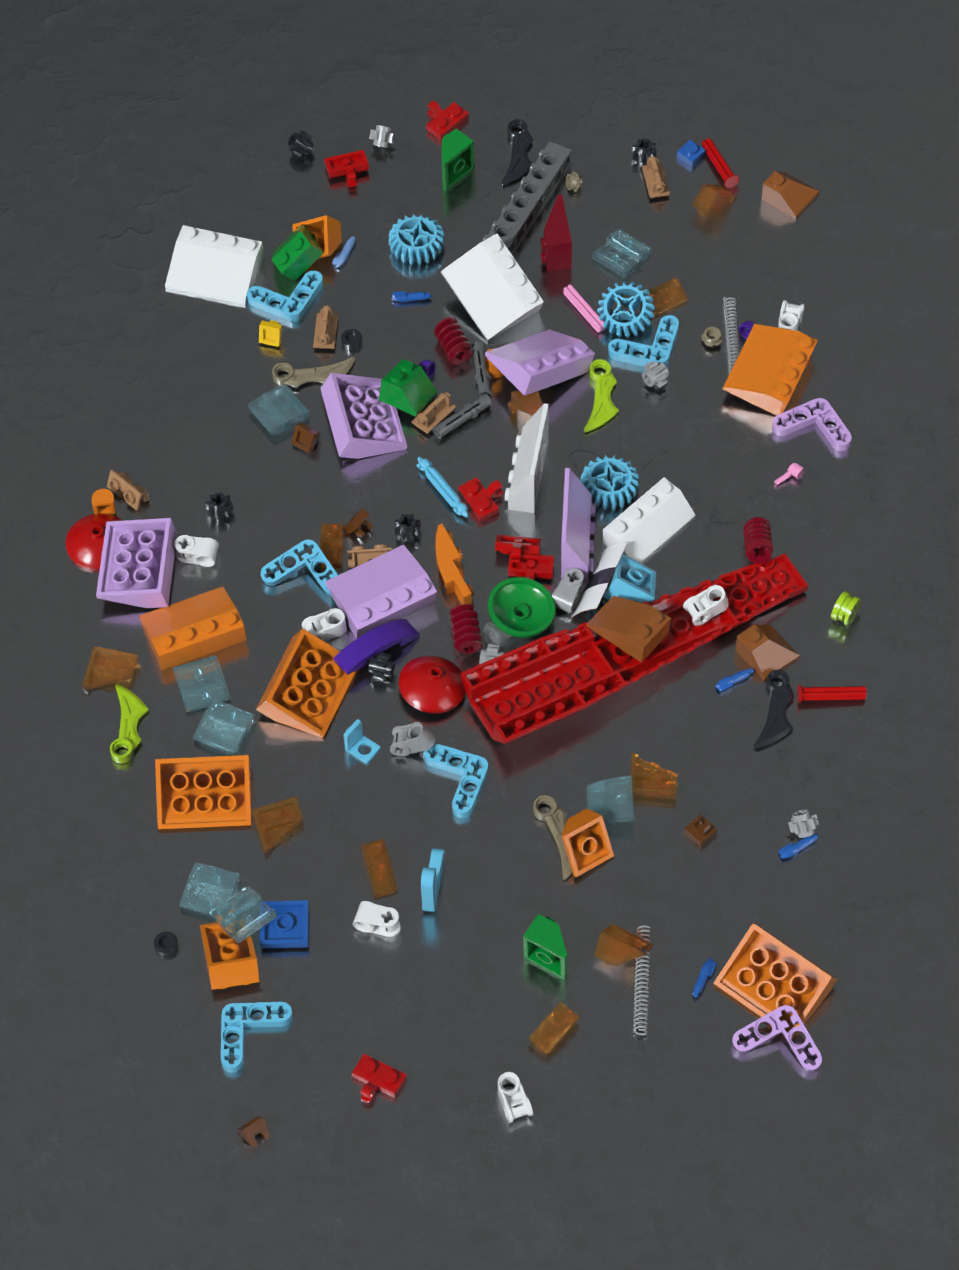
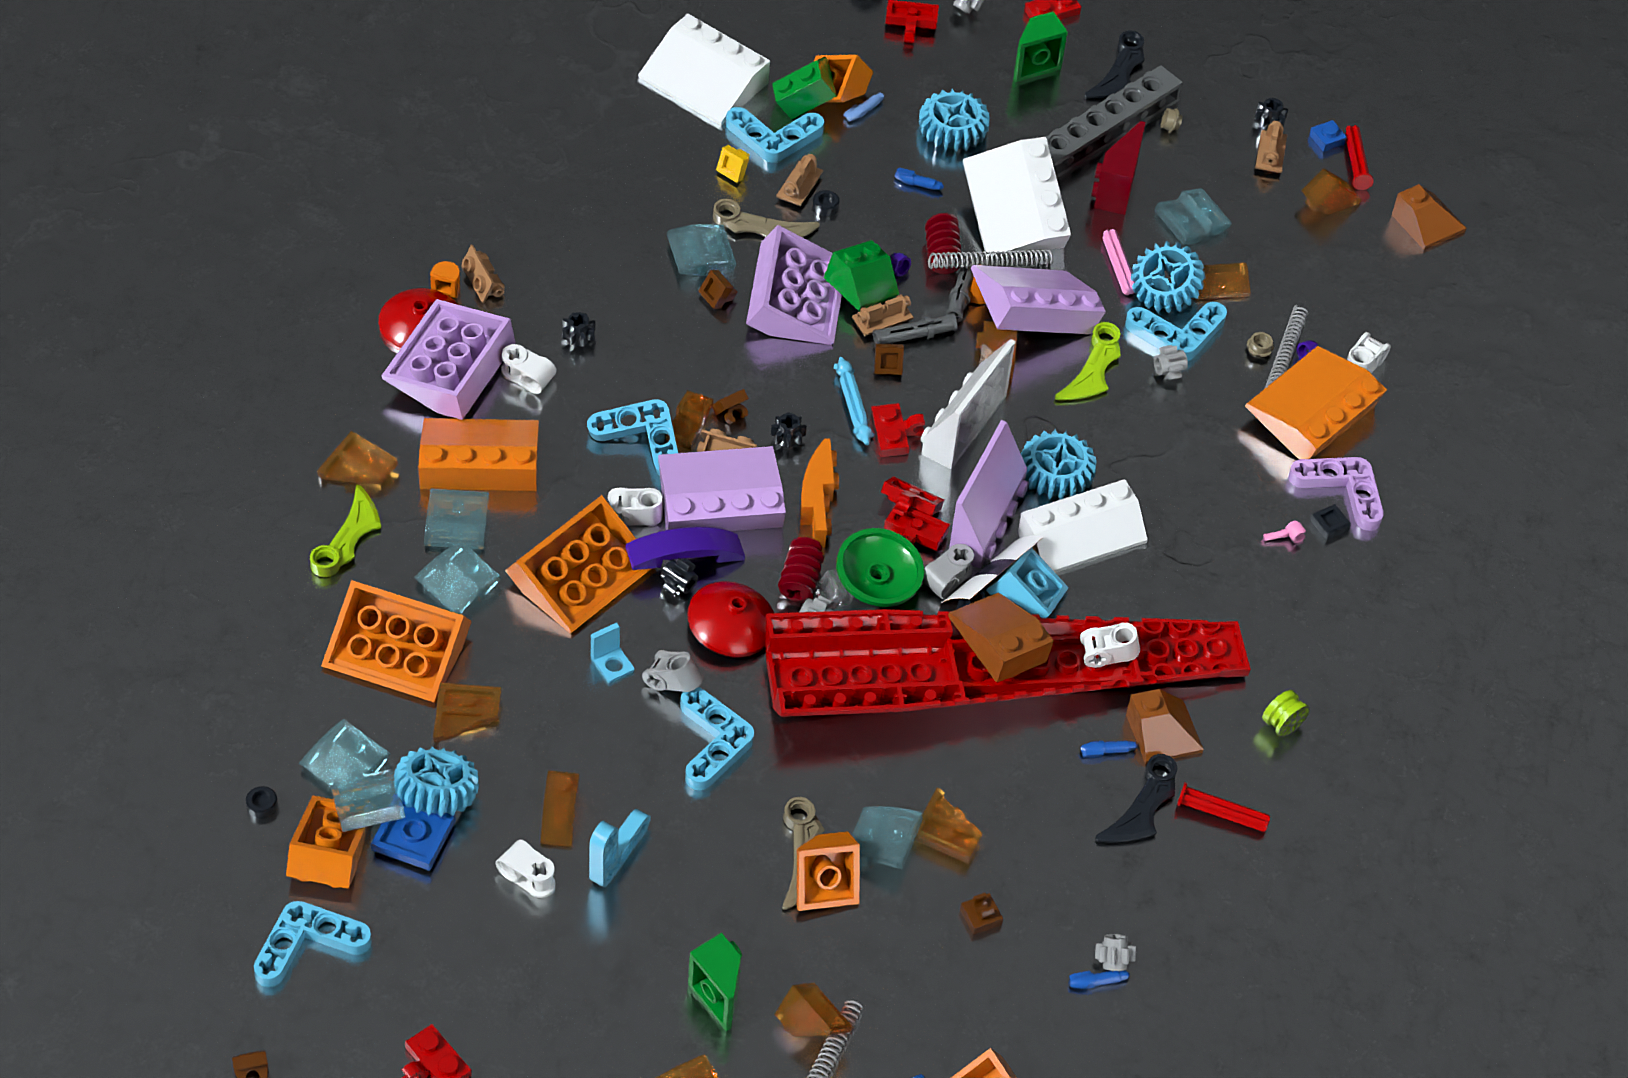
camera: 15 degrees right, 5 degrees down
dark red piece [743,517,773,564] -> none
none -> medium azure gear [394,746,479,817]
none -> reddish brown tile [874,344,904,375]
none -> light grey piece [928,250,1053,269]
none -> black tile [1310,504,1351,541]

